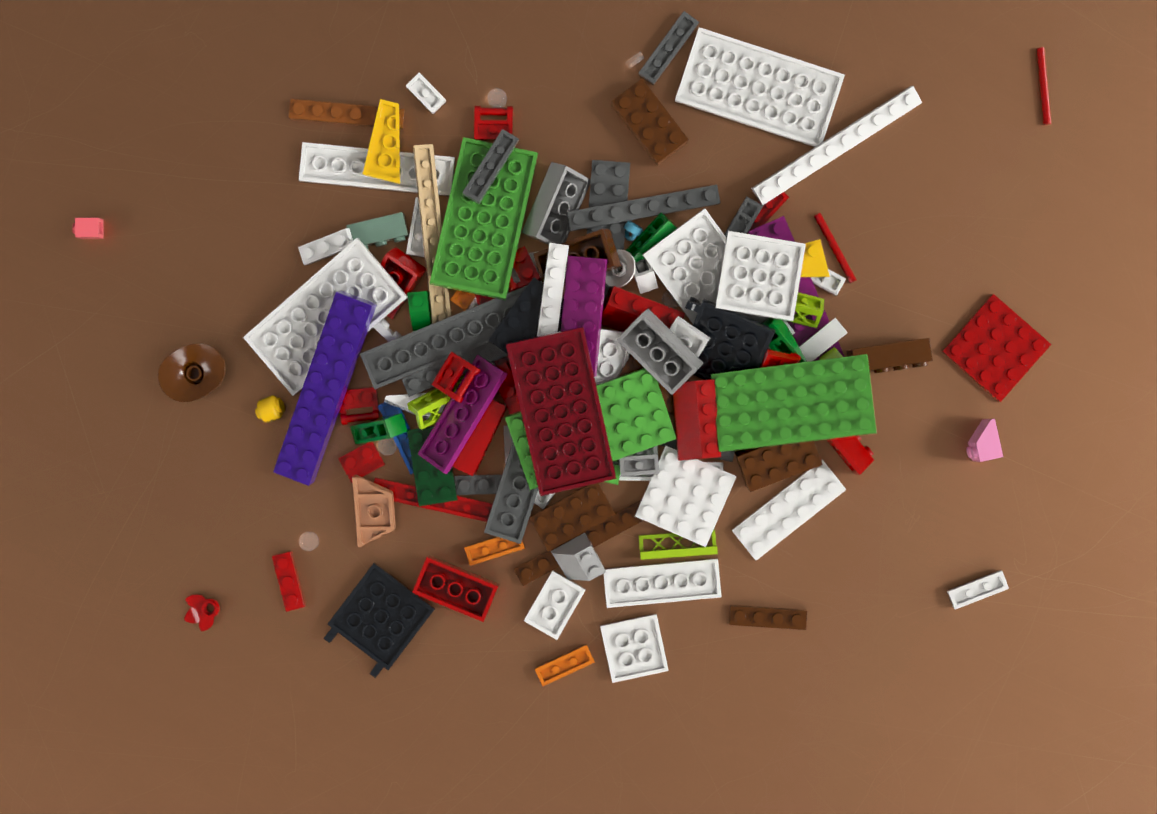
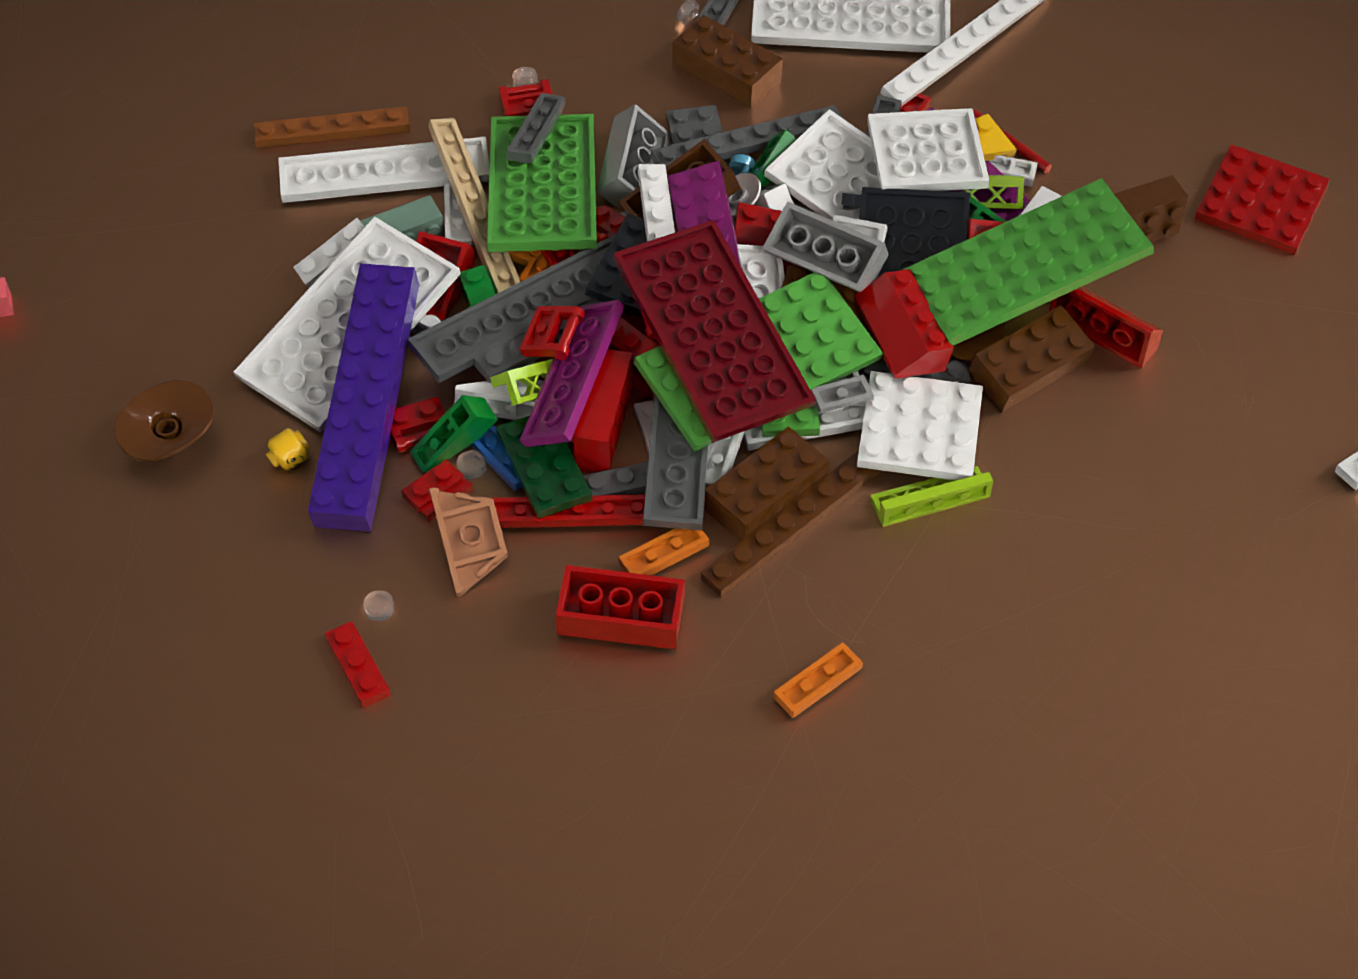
camera: 15 degrees left, 35 degrees down
red plate [184,594,220,632] -> none
black plate [323,562,435,678] -> none
yellow wing [362,99,400,184] -> none
white plate [406,73,446,114] -> none
white plate [524,570,586,640] -> none
light grey slope [551,533,606,581] -> none
white plate [600,614,669,683] -> none
white plate [604,558,722,608] -> none
reddish brown plate [729,605,807,630] -> none
white plate [732,459,846,560] -> none
bright pink slope [966,419,1003,462] -> none

